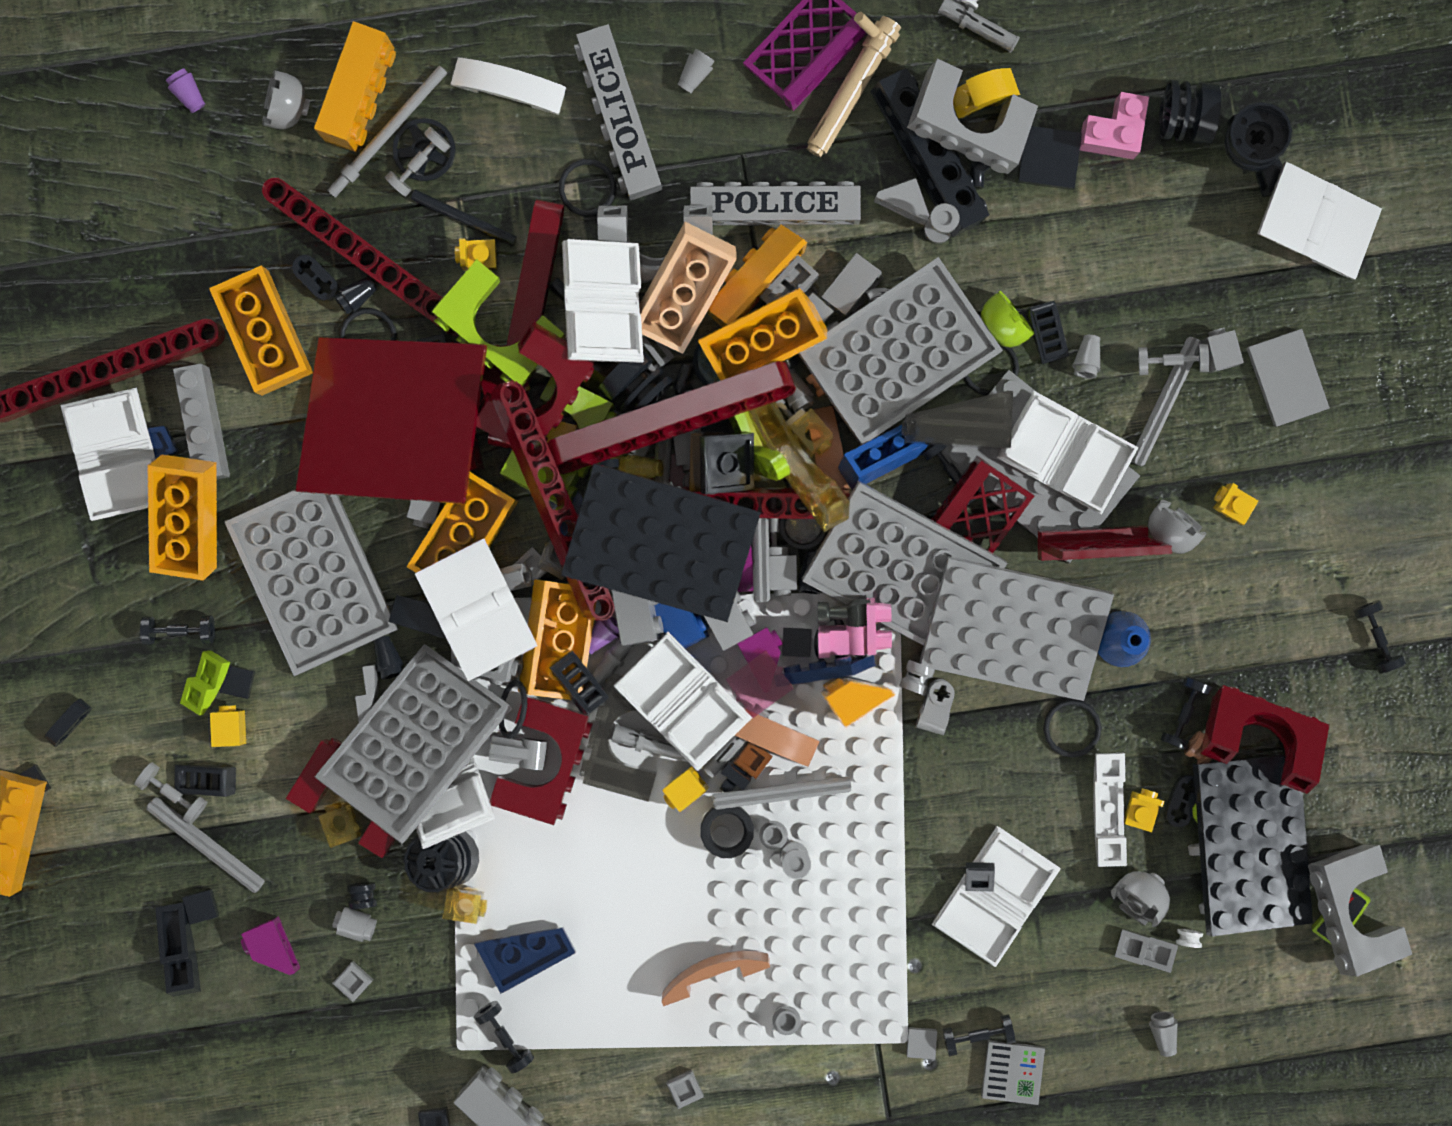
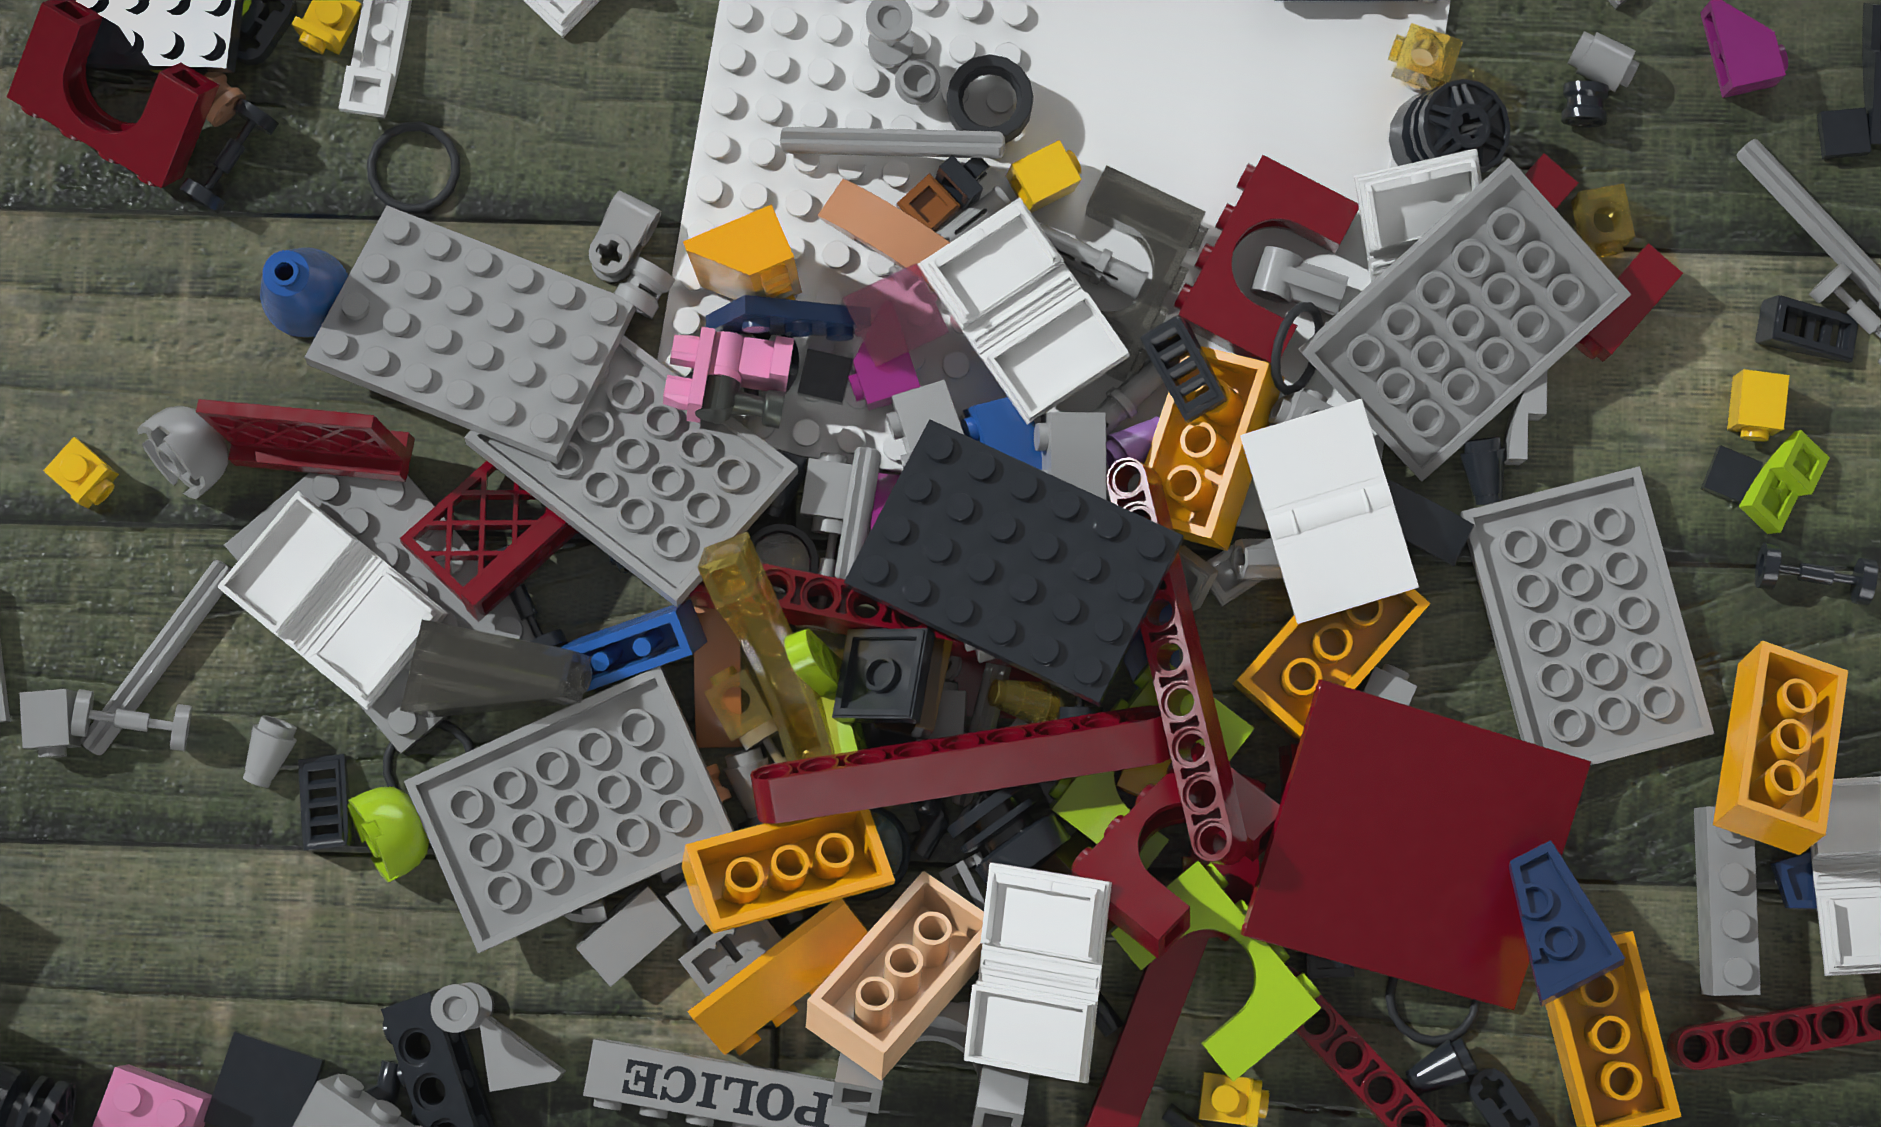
camera: 170 degrees left, 5 degrees down
none -> dark blue wing [1509,840,1625,1007]

